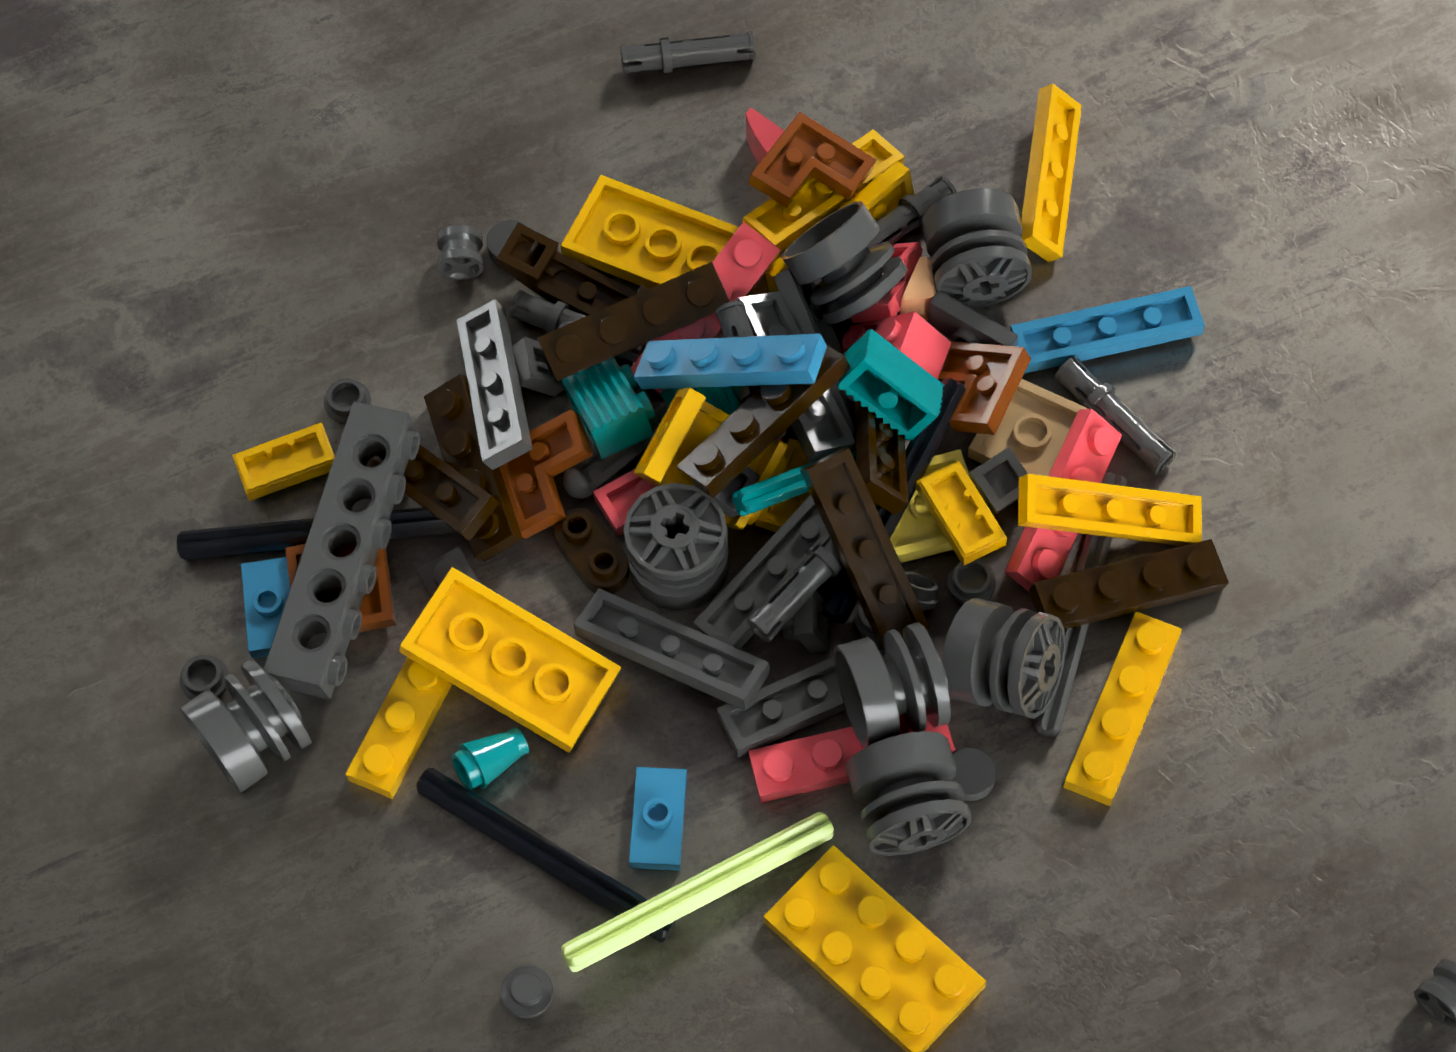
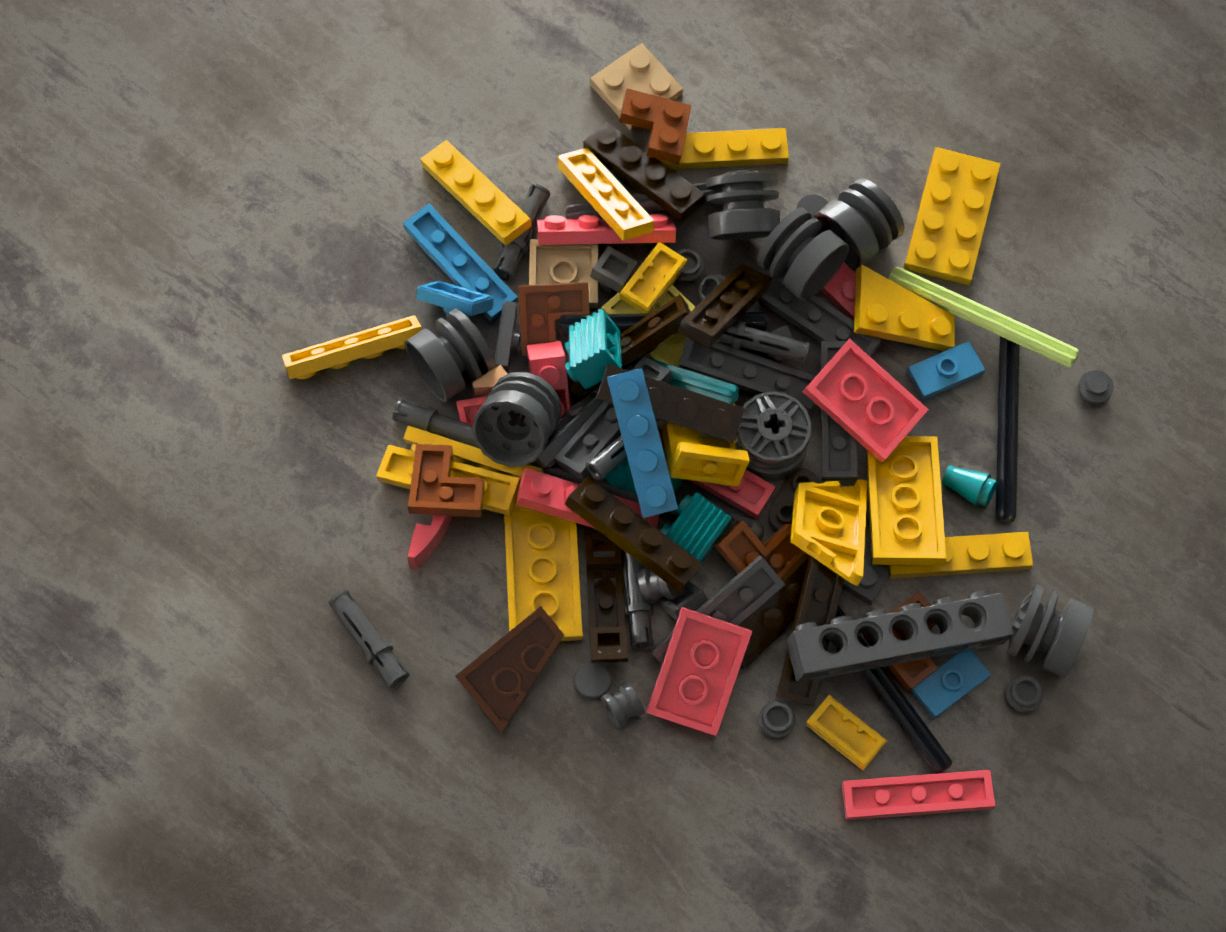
camera: 125 degrees left, 5 degrees up
none -> dark azure plate [416,280,493,316]
none -> yellow plate [420,140,532,246]
none -> reddish brown wing [455,606,564,733]
none -> tan plate [590,43,683,131]
none -> dark orange plate [619,88,692,164]
none -> coral plate [646,607,752,736]
none -> yellow wing [790,479,868,586]
none -> coral plate [802,339,929,463]
none -> coral plate [841,770,995,821]
none -> yellow wing [854,264,955,351]

